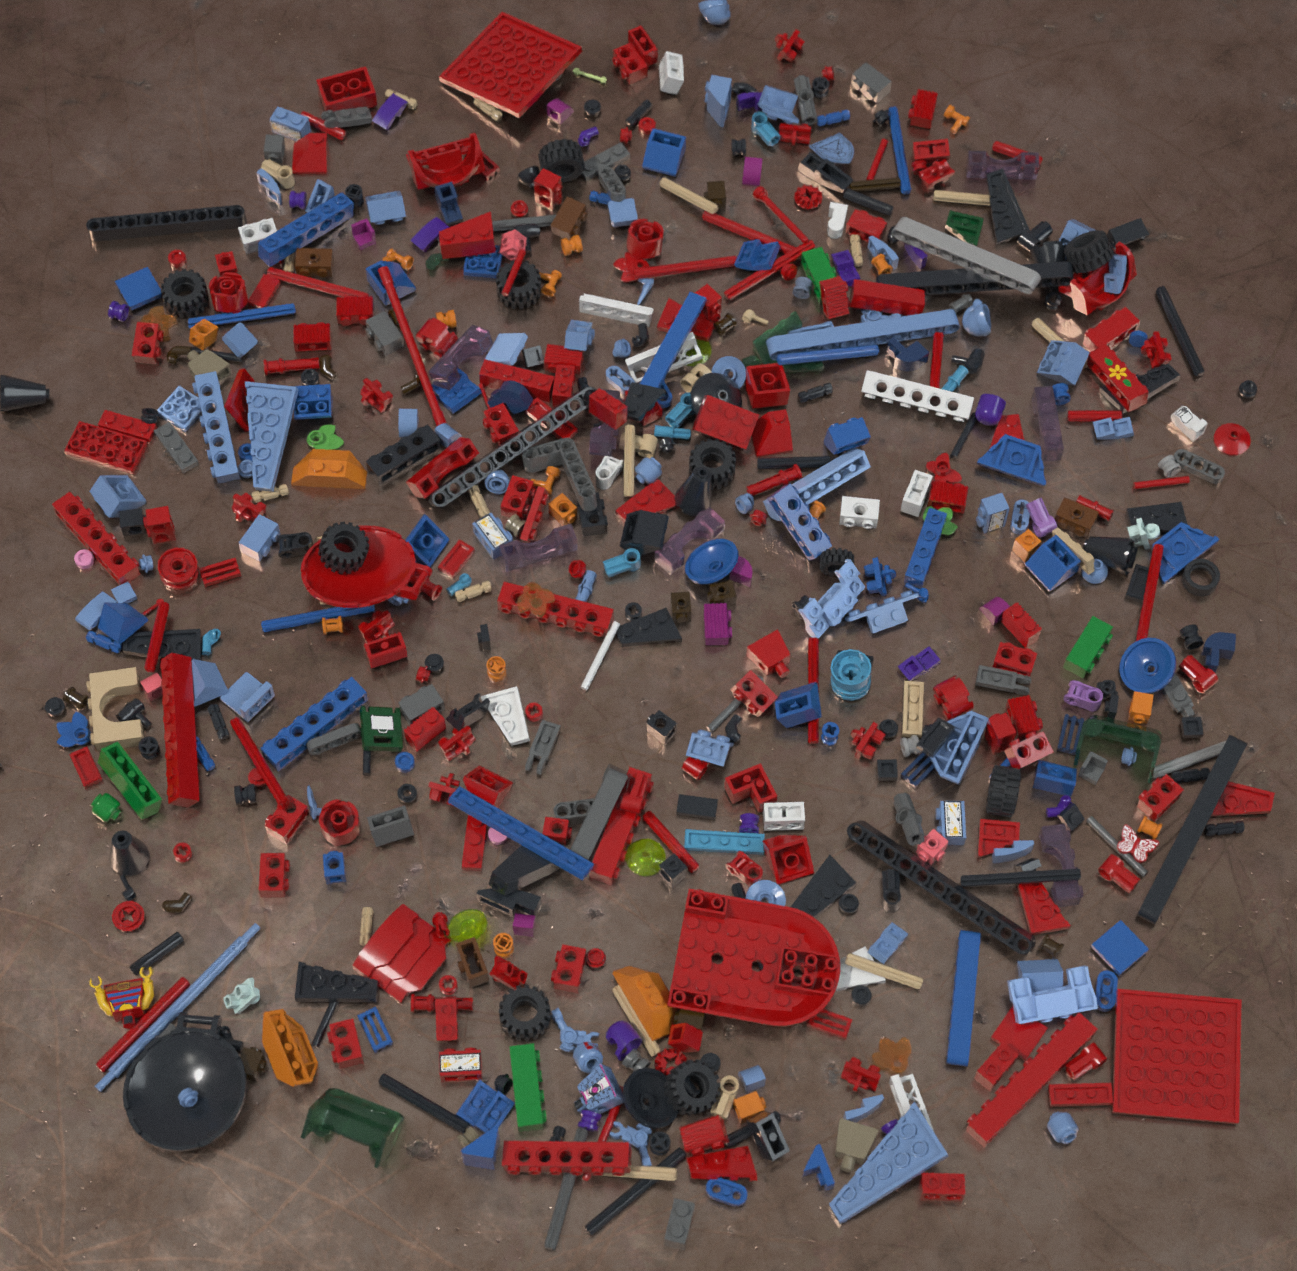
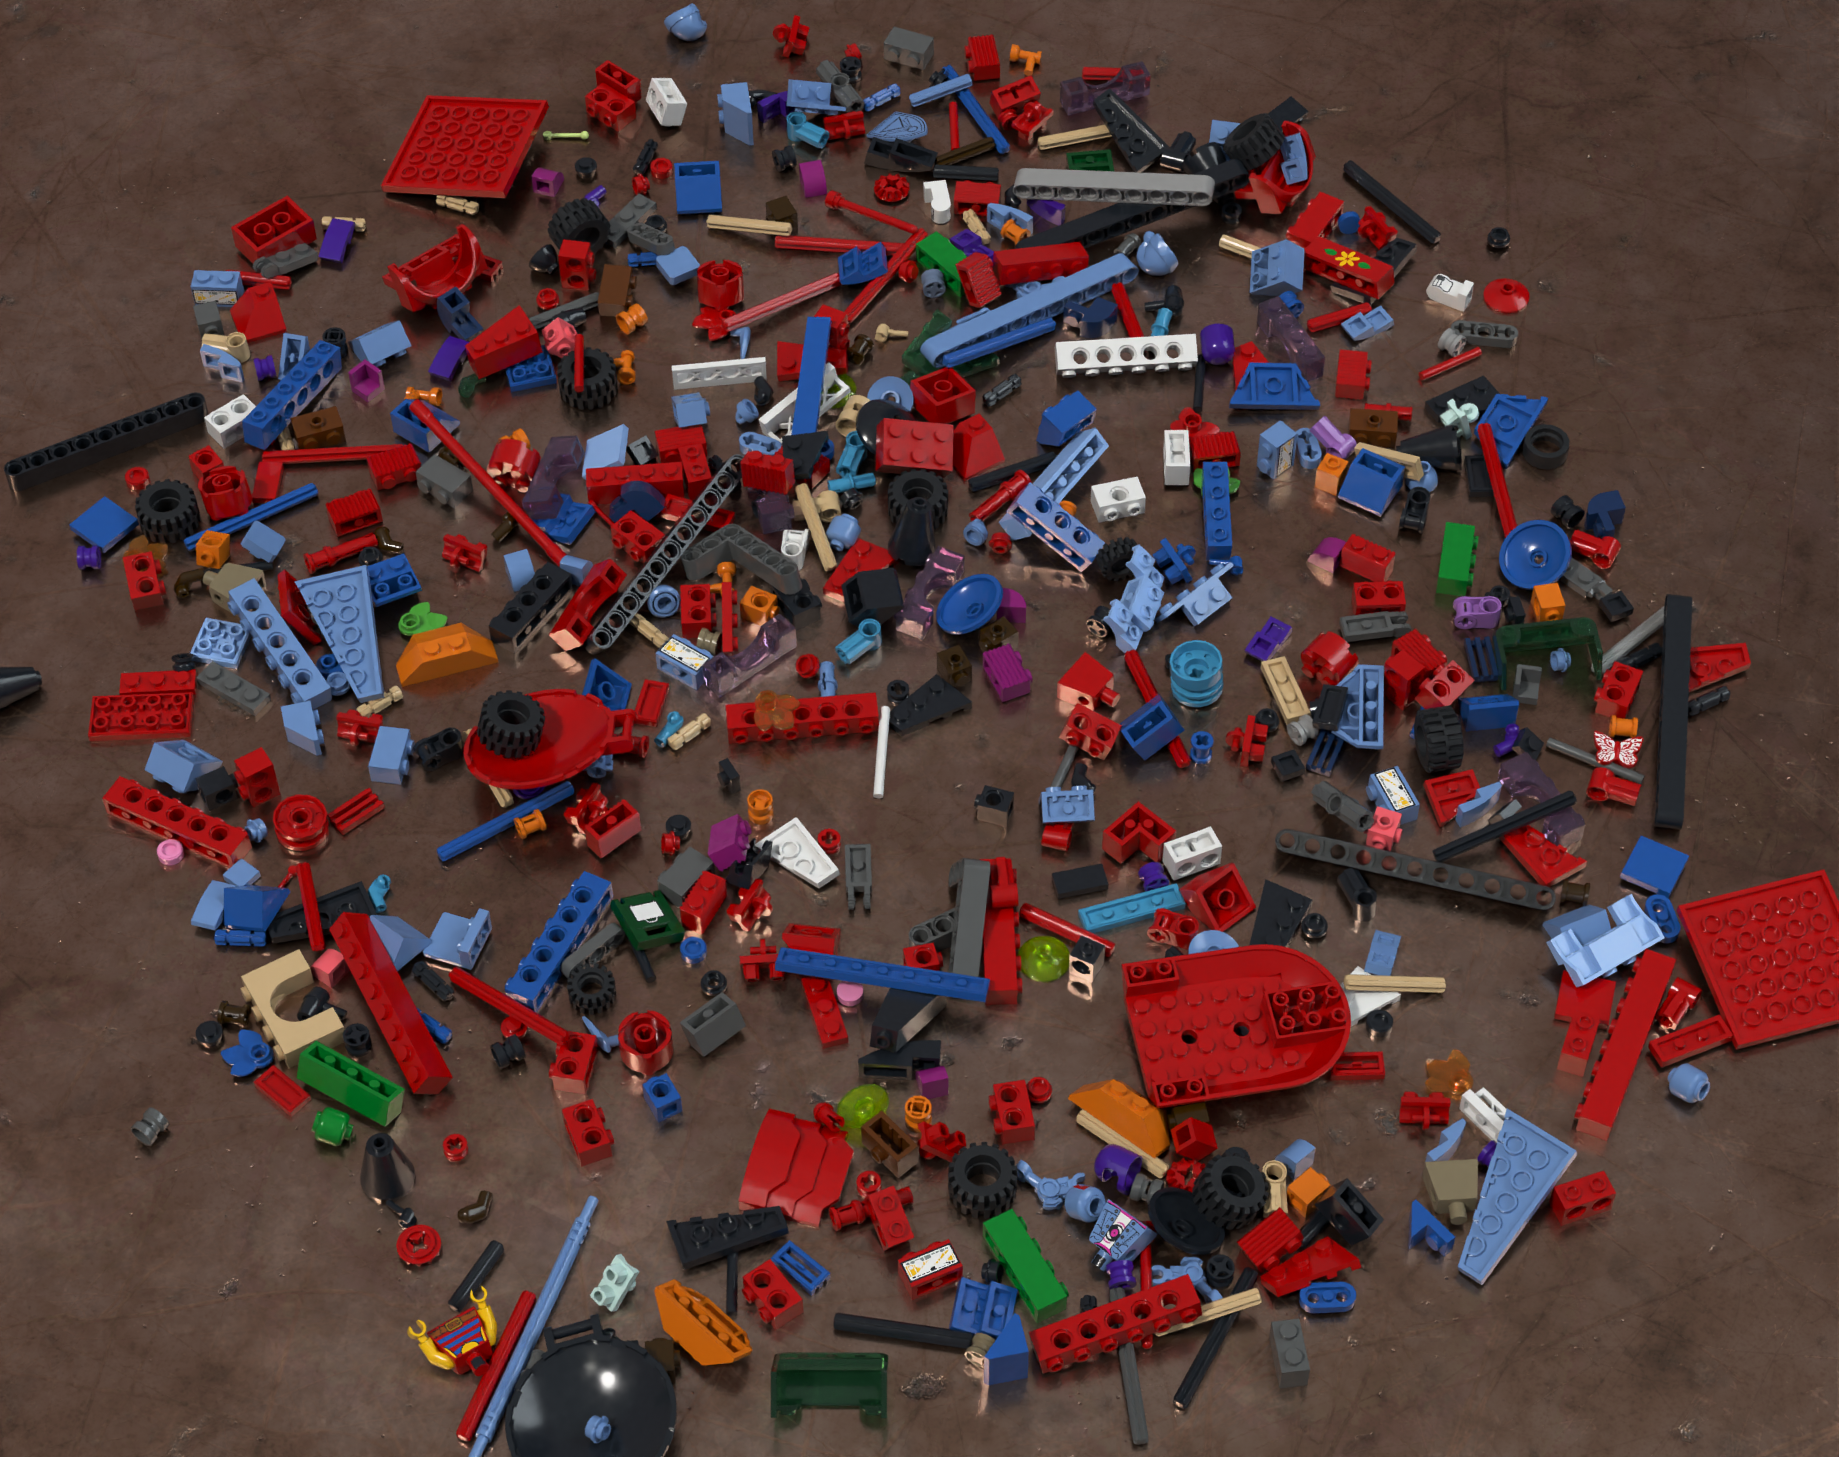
camera: 20 degrees left, 10 degrees down
tan axle [360,907,373,946] -> none
blue beam [947,930,981,1067] -> none
none -> medium blue slope [281,701,325,755]
none -> black tyre [567,963,616,1015]
none -> magenta brick [707,814,752,871]
none -> medium blue axle [909,74,973,107]
none -> red brick [1335,349,1372,400]
none -> black piece [1399,487,1430,534]

